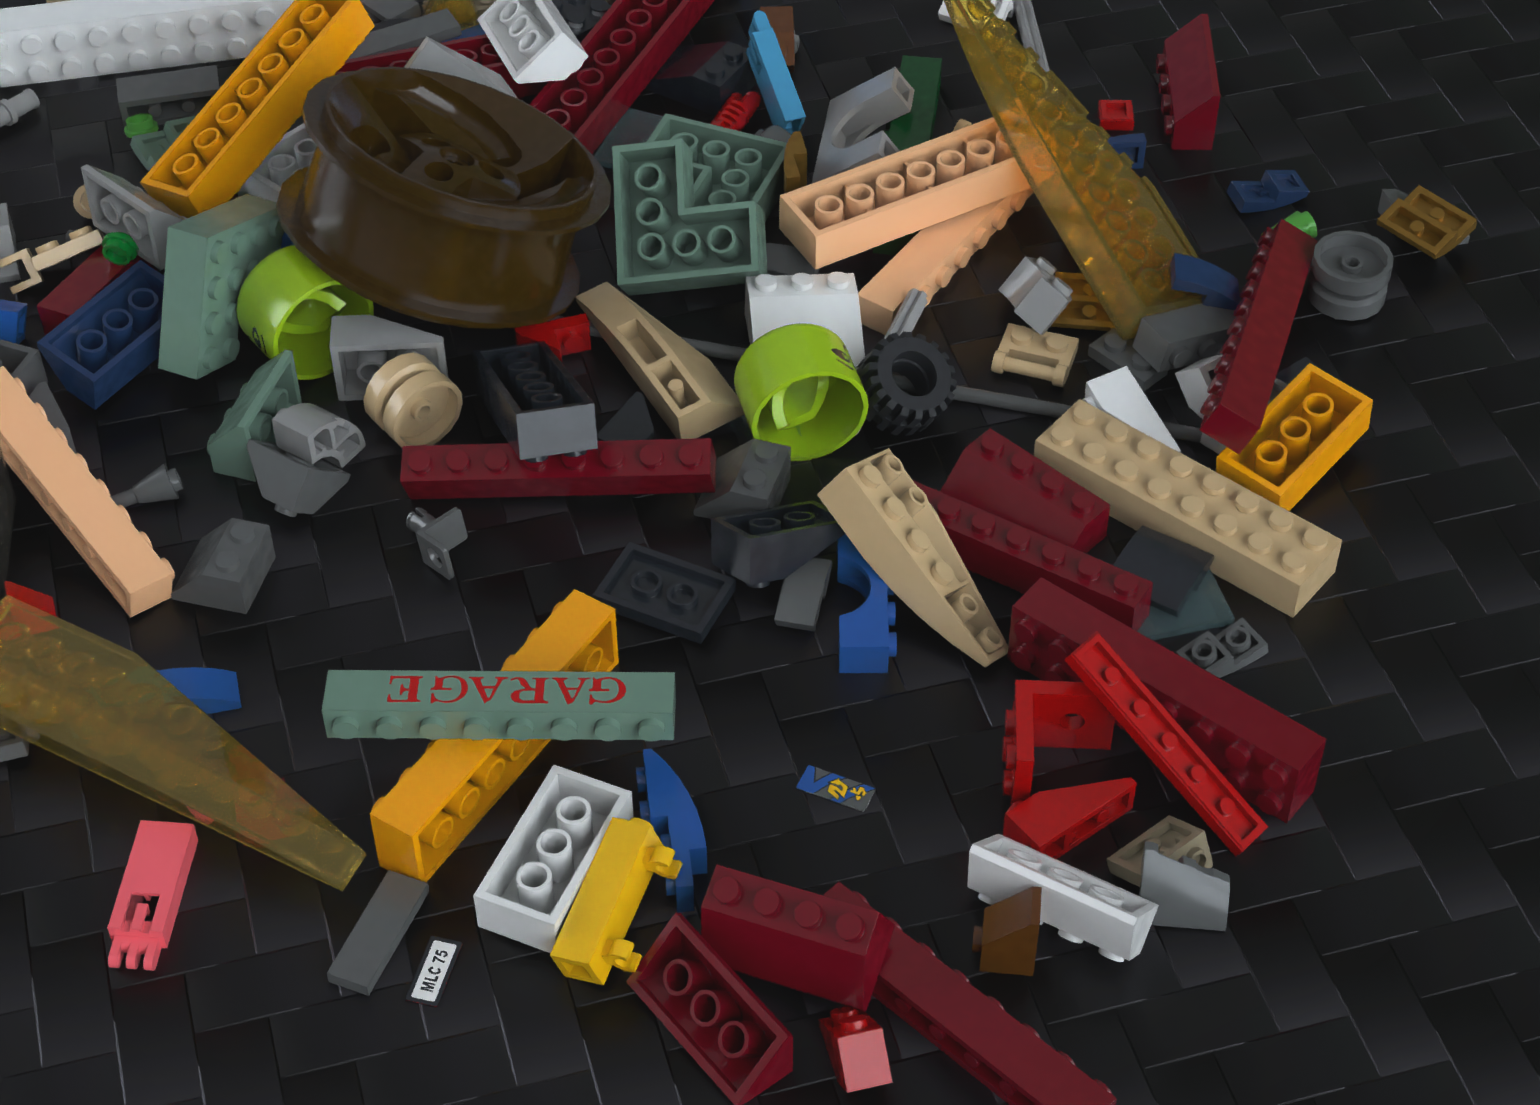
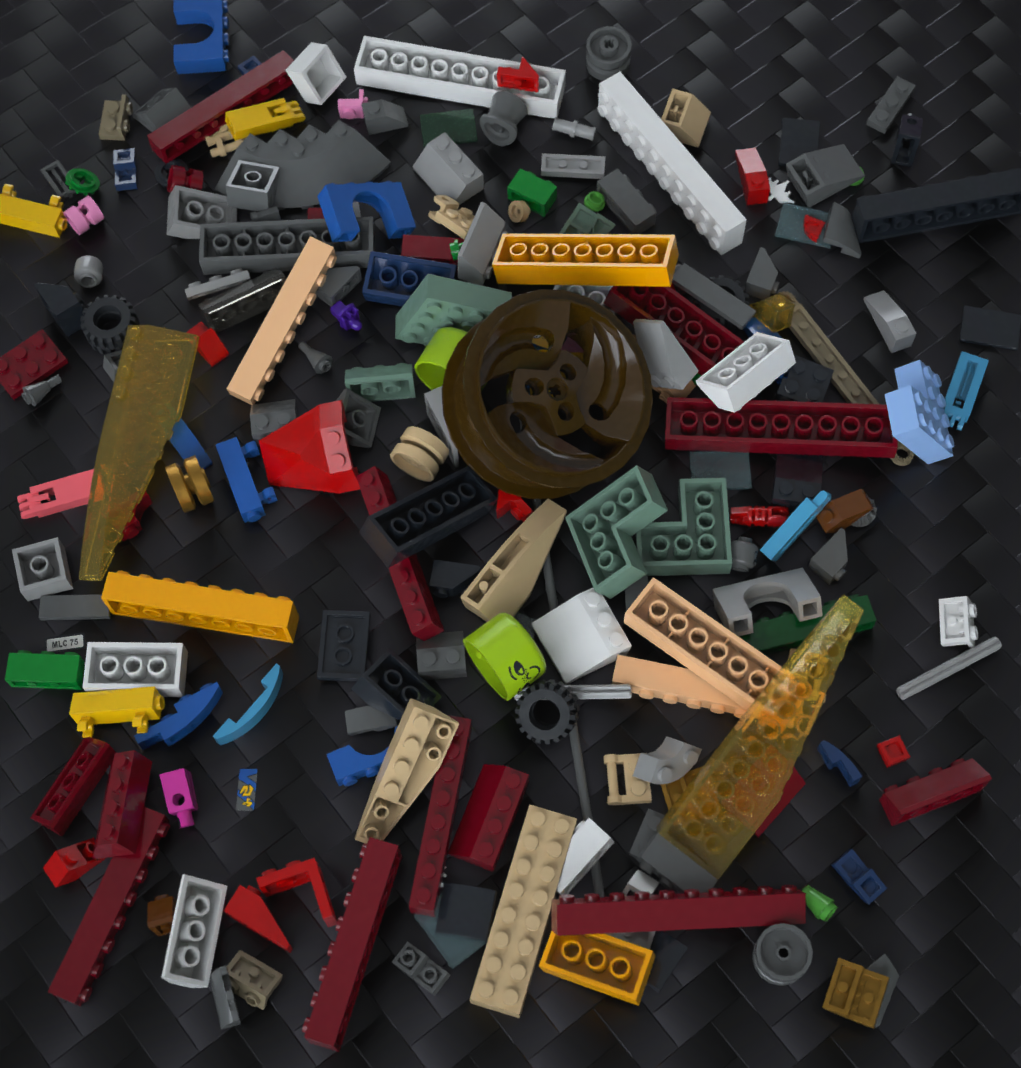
camera: 70 degrees right, 20 degrees up
light grey brick [272,403,366,468] -> none
sand green brick [322,670,676,741] -> none
dark grey bracket [406,507,468,580] -> none
pearl gold slope [784,131,807,194] -> none
red tile [1064,631,1268,856] -> none
dark blue slope [1170,253,1240,310] -> none
none -> green brick [5,650,85,690]
none -> light grey brick [12,537,73,601]
none -> dark pink torso [159,768,198,828]
none -> pearl gold wheel [165,455,214,513]
none -> dark azure slope [213,663,283,746]
none -> blue brick [215,437,277,523]
none -> red wedge [259,400,360,494]
none -> dark purple piece [330,300,362,331]
none -> green brick [507,168,557,217]
none -> light grey plate [541,153,605,179]
none -> dark grey slope [808,527,848,585]

